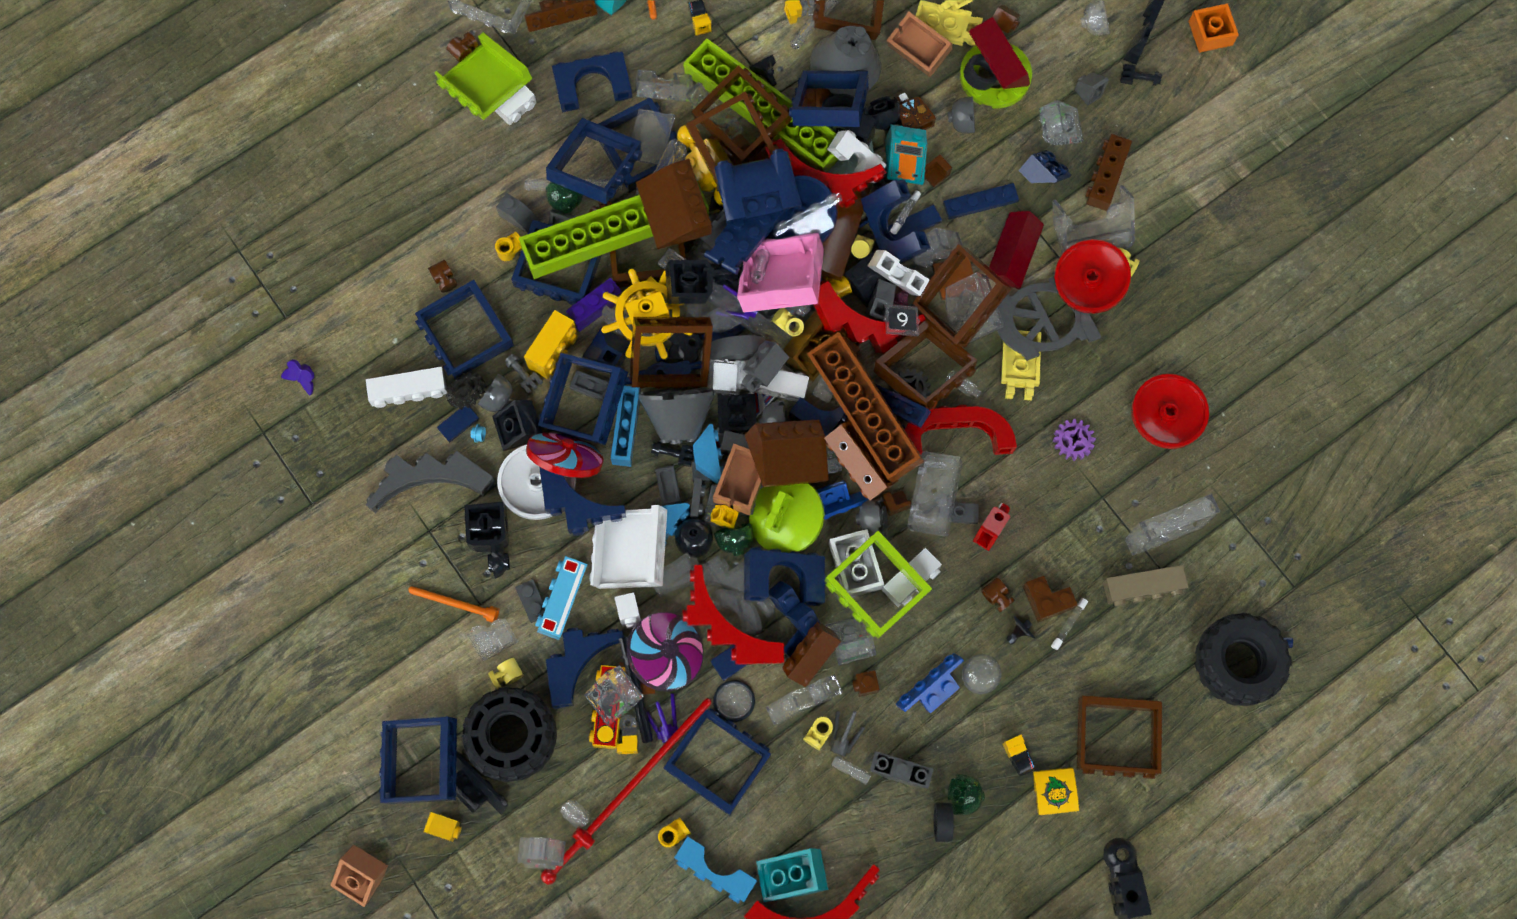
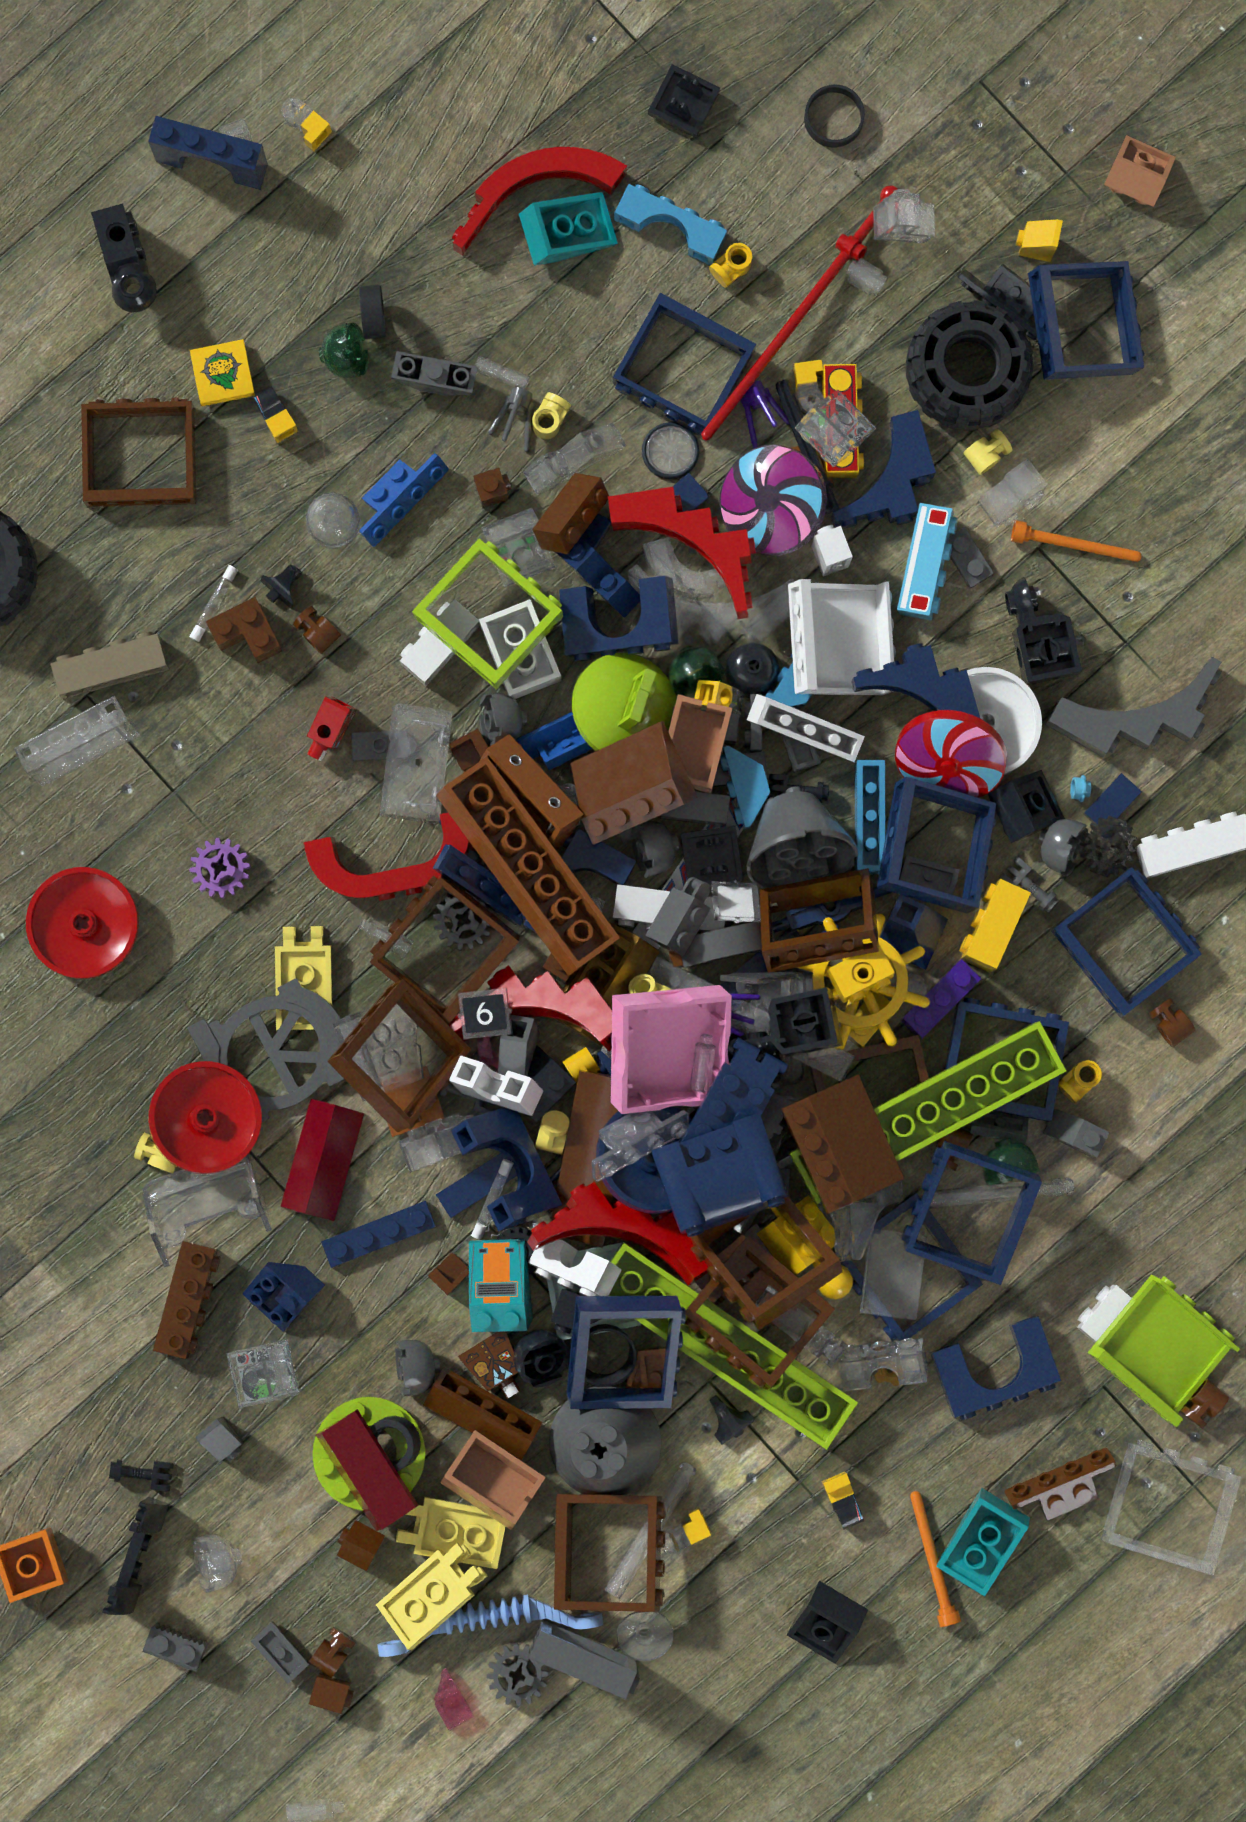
camera: 170 degrees right, 10 degrees up
none -> reddish brown brick [423,1367,542,1460]
none -> white brick [747,694,865,762]

